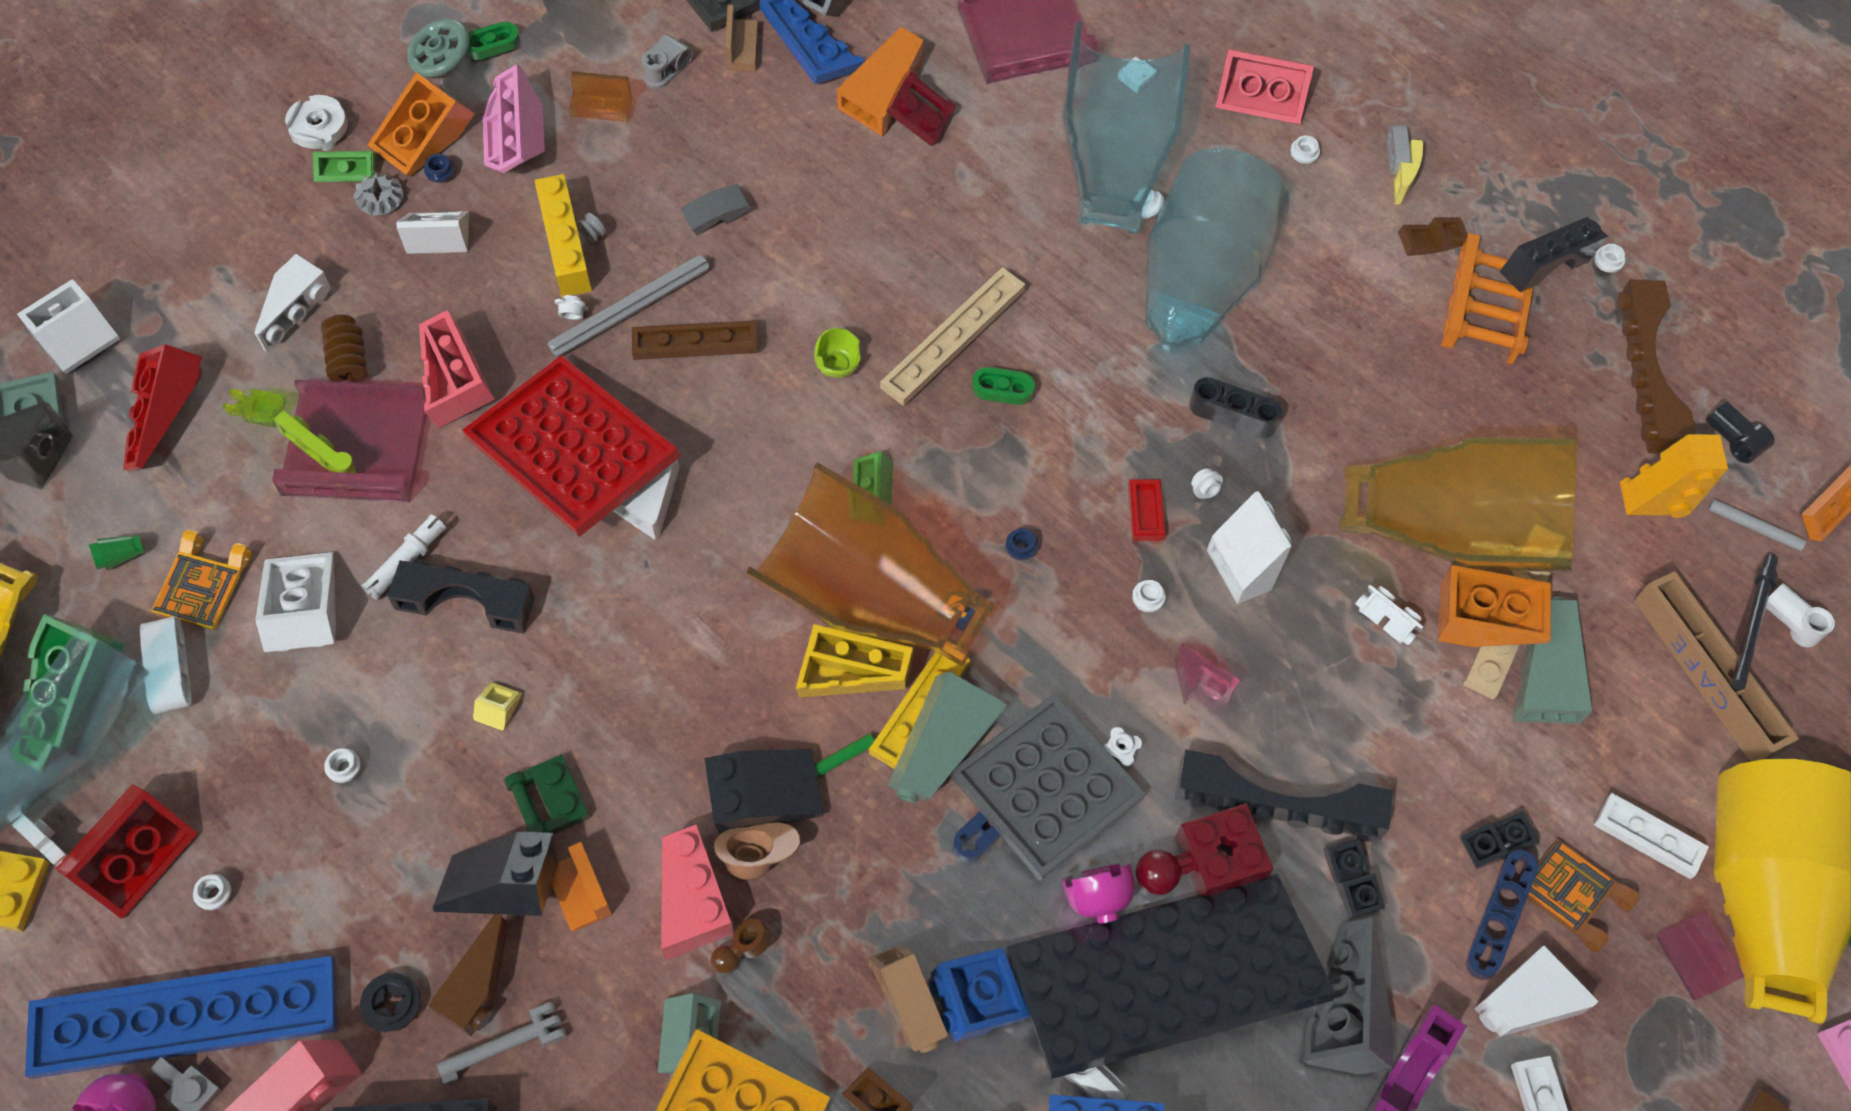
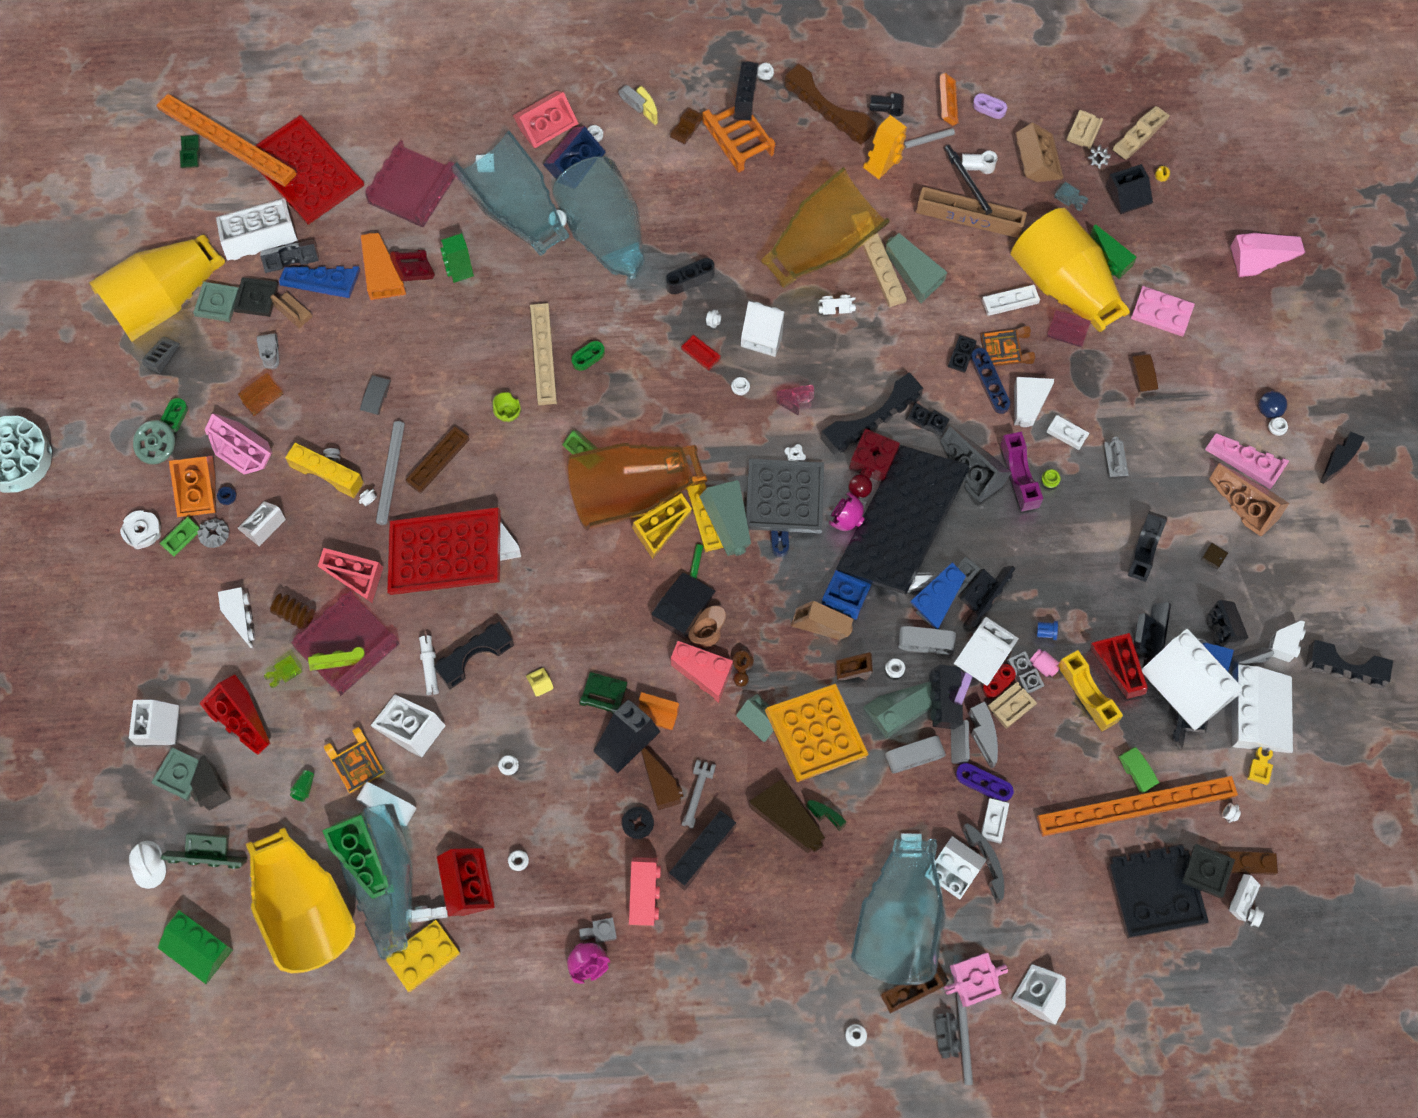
camera: 45 degrees left, 5 degrees up
blue plate [25,956,337,1079] -> none
dark blue plate [1005,528,1038,560] -> none
orange slope [1438,565,1551,647] -> none
none -> green wedge [440,233,474,283]
none -> dark blue slope [543,126,606,189]

